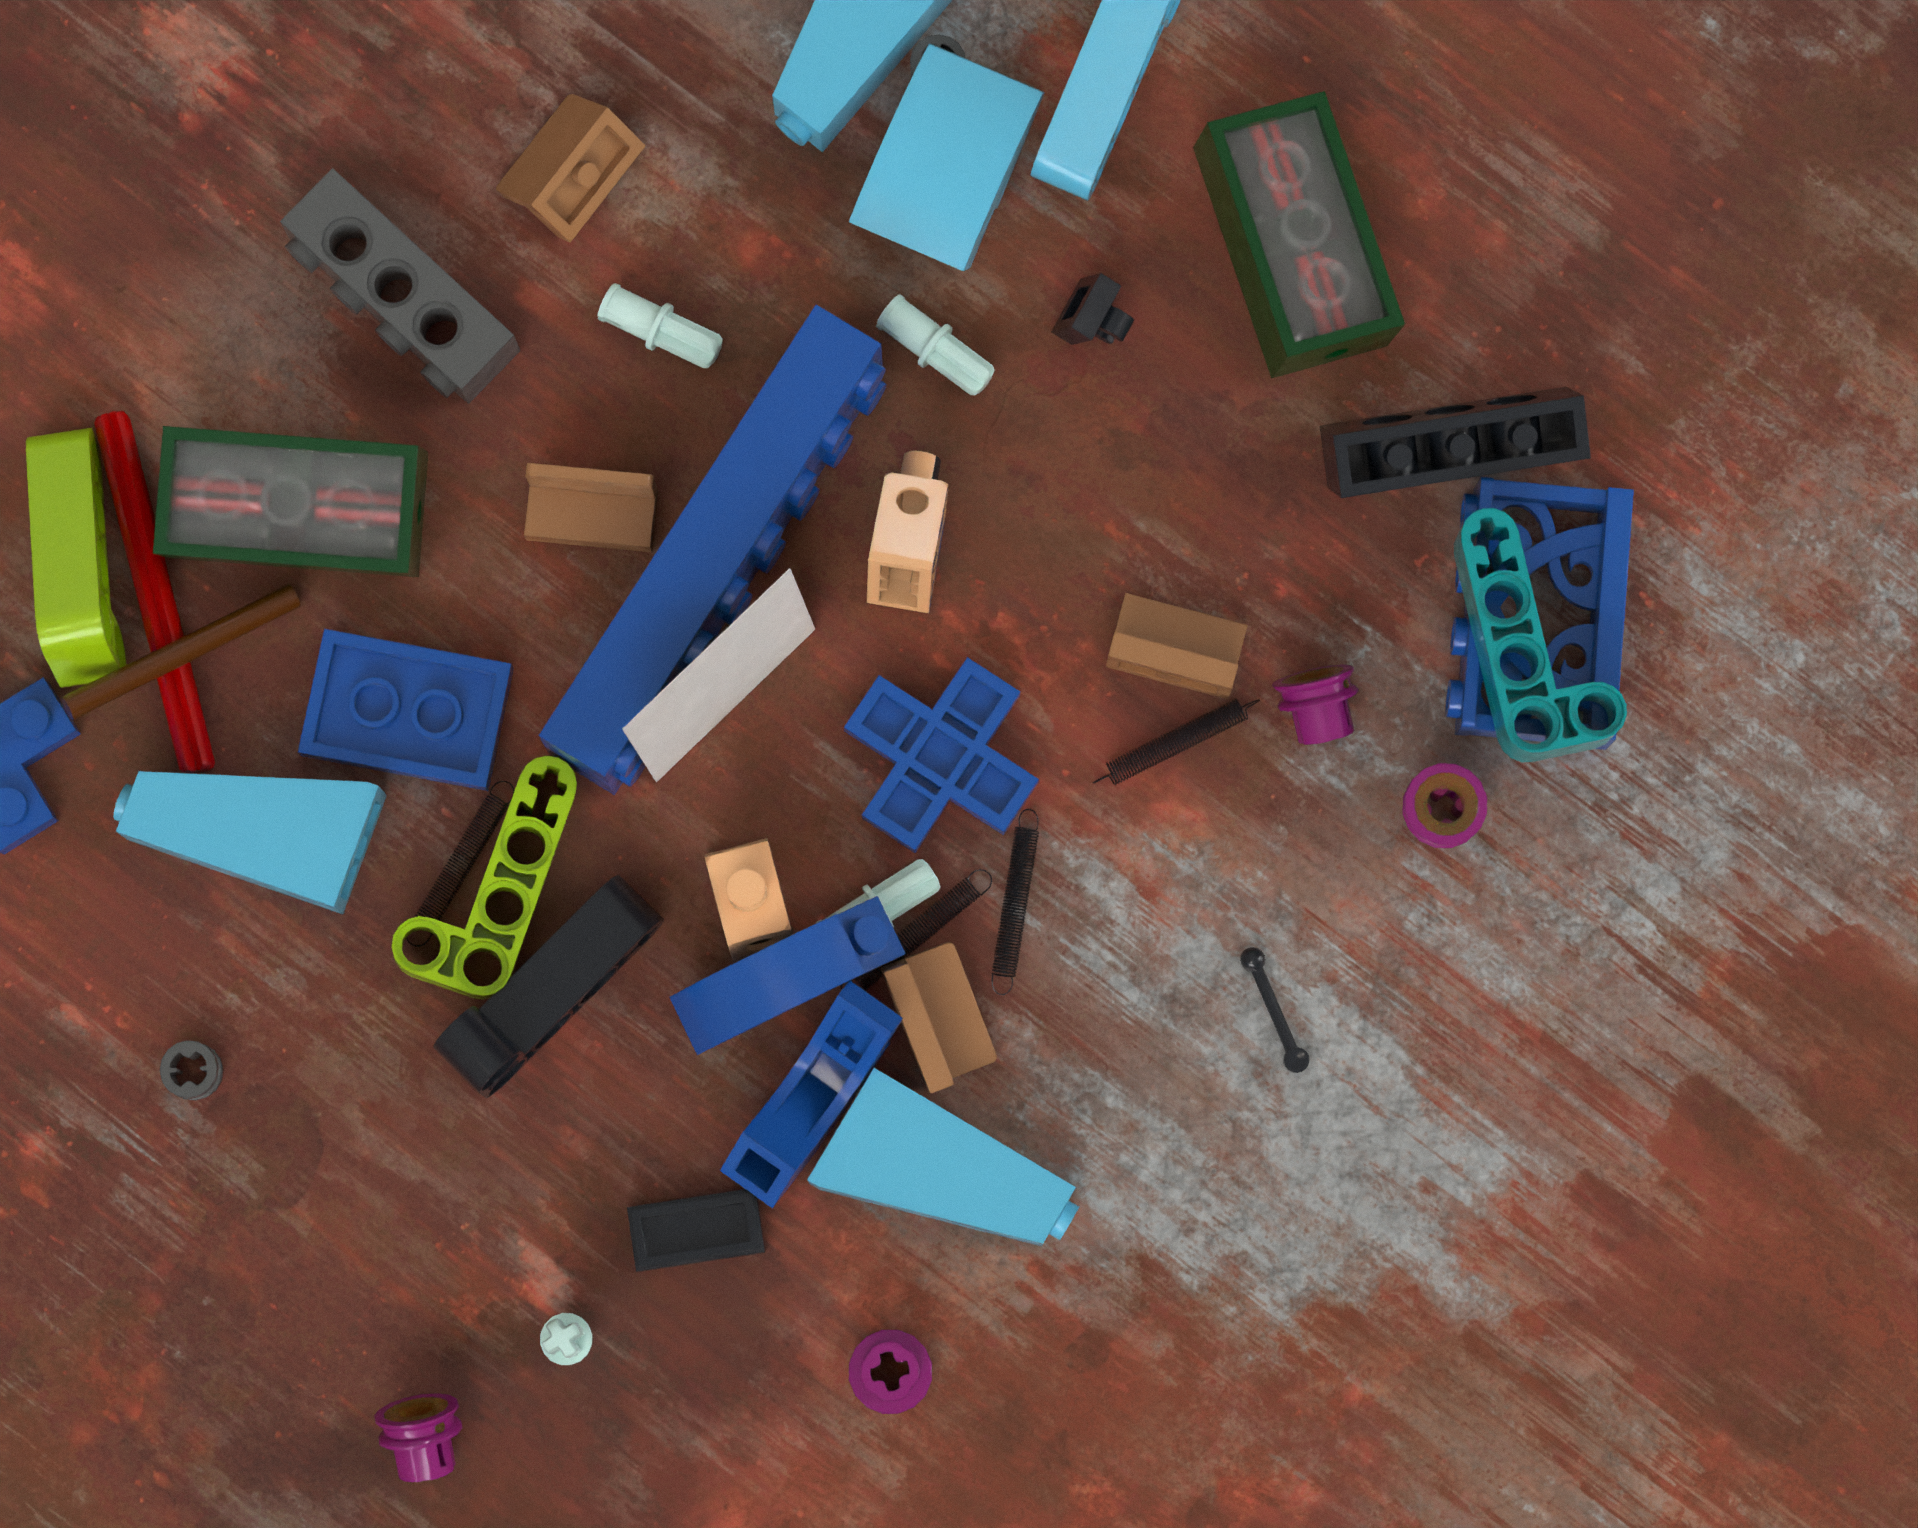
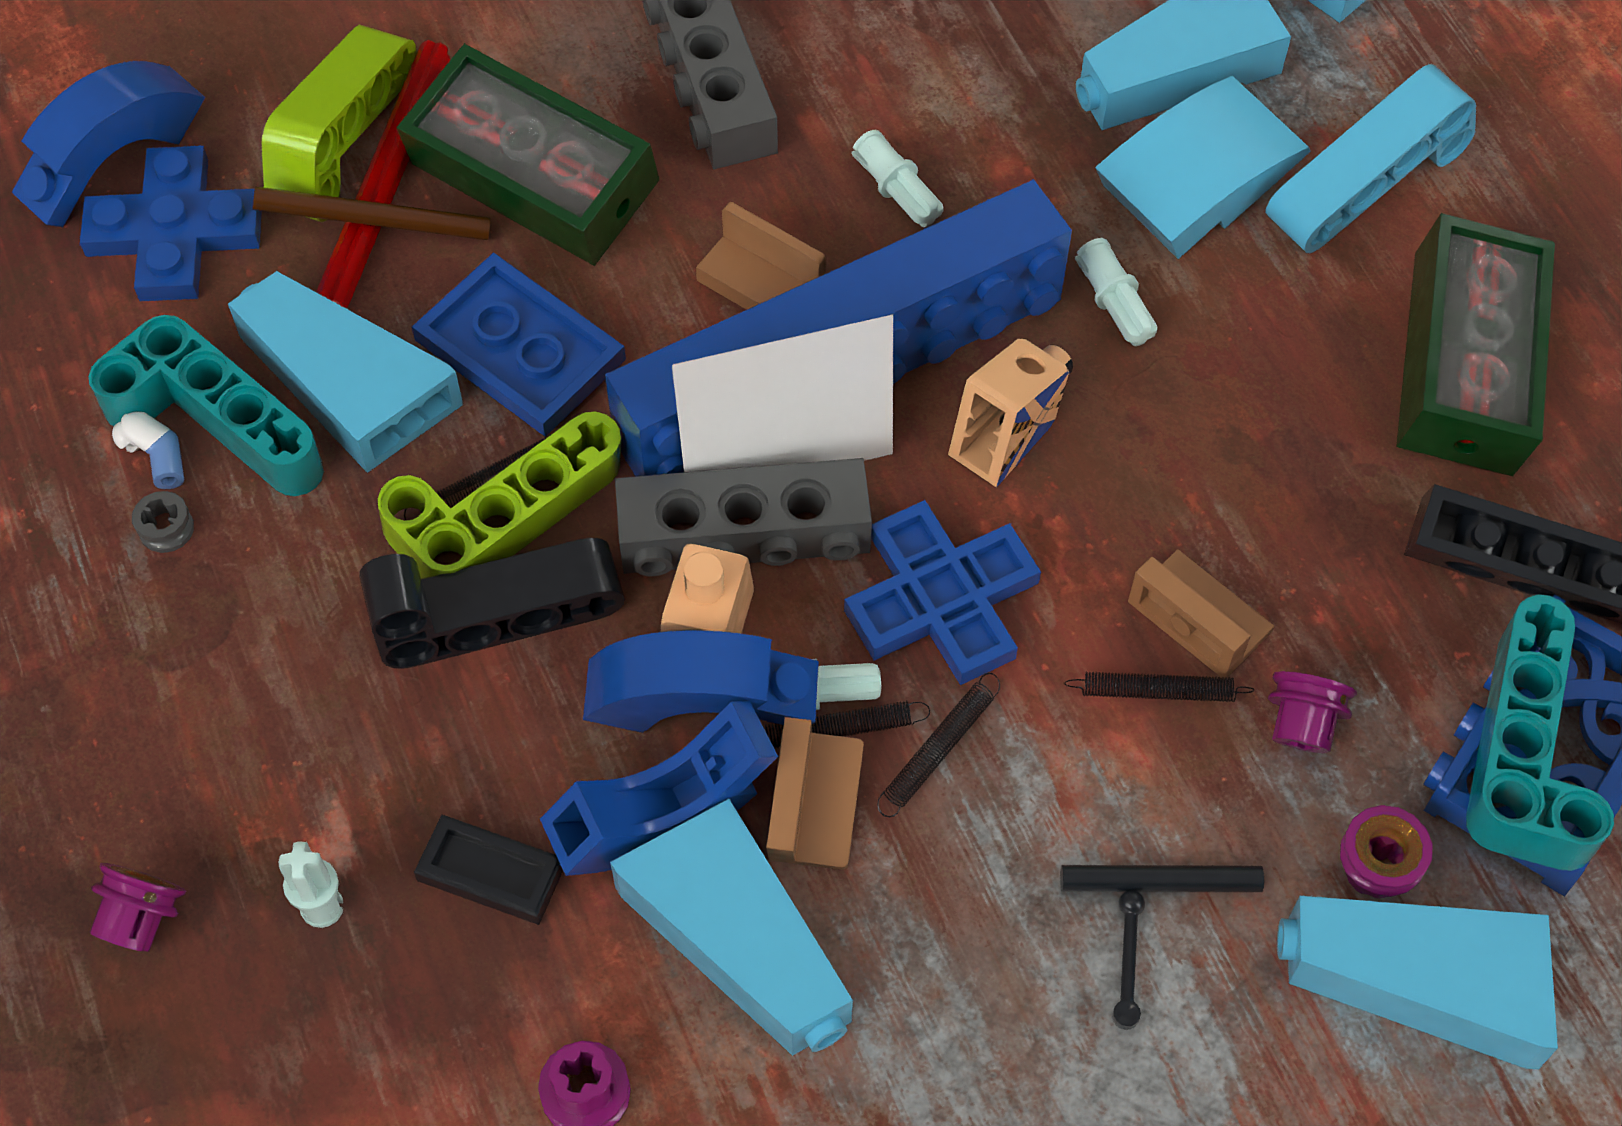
camera: 30 degrees right, 20 degrees down
medium nougat panel [496,94,646,243] -> none
black tile [1051,273,1135,345] -> none
none -> teal beam [88,315,324,496]
none -> arm [112,412,185,489]
none -> dark grey brick [615,458,872,576]
none -> black bar [1060,865,1264,892]
none -> medium azure slope [1277,896,1558,1070]

